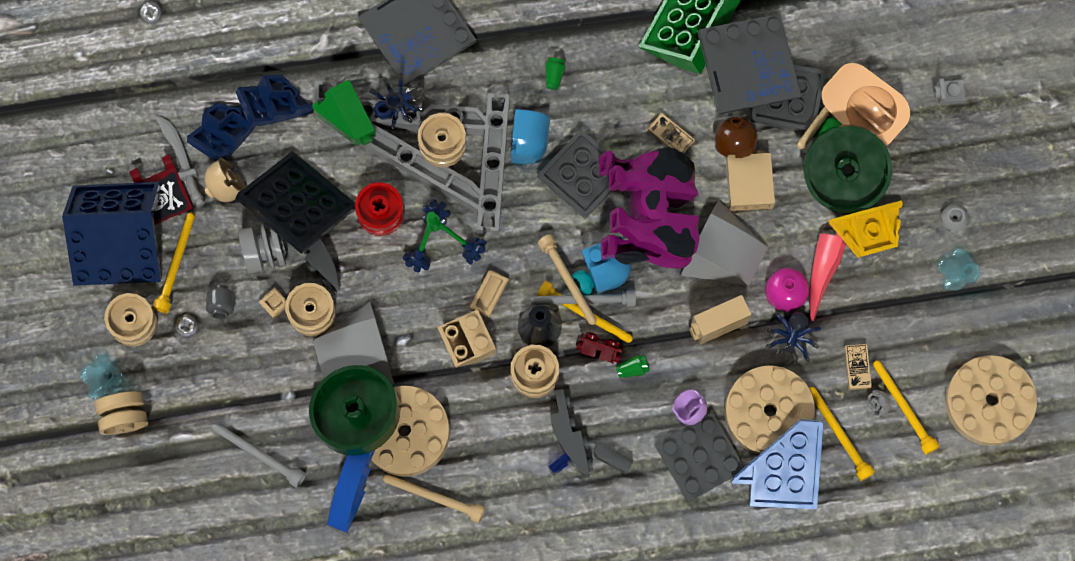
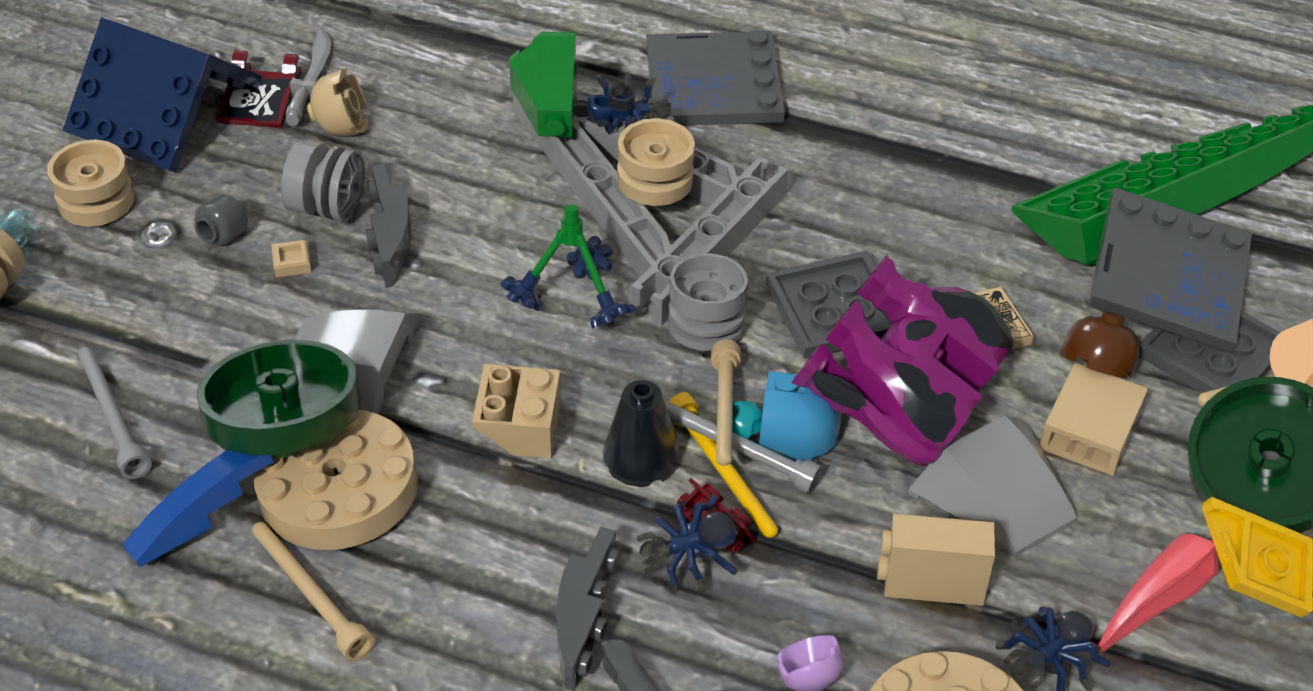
camera: 30 degrees right, 30 degrees down
yellow piece [152,213,195,314] -> none
dark blue slope [187,102,256,161] -> none
dark blue slope [235,74,313,127] -> none
black plate [235,151,355,254] -> none
tan wheel [285,283,336,336] -> none
red wheel [355,182,405,236] -> none
tan tile [470,269,509,318] -> none
dark azure brick [511,109,550,164] -> none
tan wheel [511,345,559,398] -> none
green cone [545,57,566,90] -> none
clear blue tile [548,453,571,476] -> none
green cone [616,354,650,378] -> none
dark pink cylinder [765,268,809,313] -> none
none -> animal [637,495,738,594]
none -> light grey wheel [668,253,748,351]

